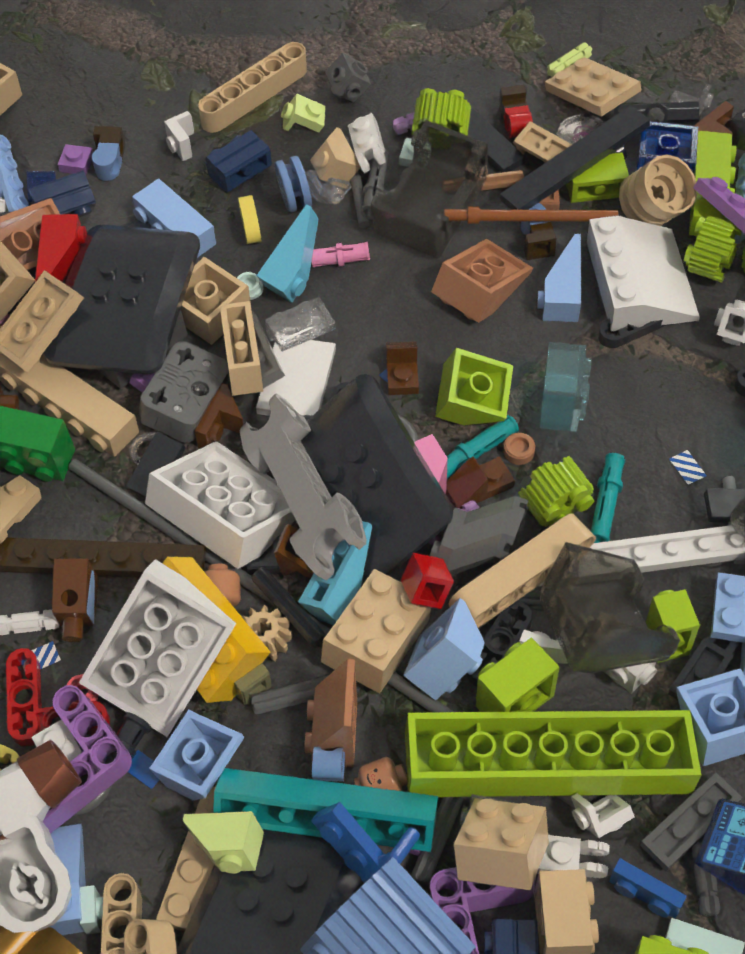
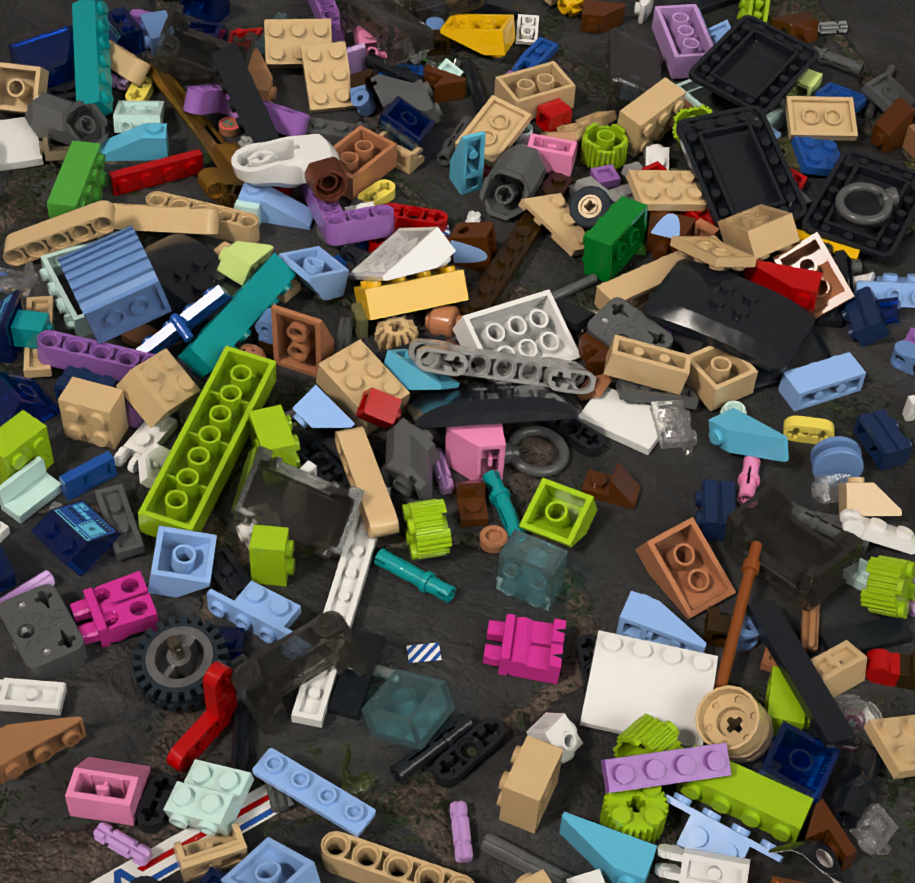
camera: 105 degrees right, 10 degrees down
none -> dark pink hips [483,614,566,684]
none -> nougat tile [576,374,612,401]
none -> dark blue brick [694,479,737,542]

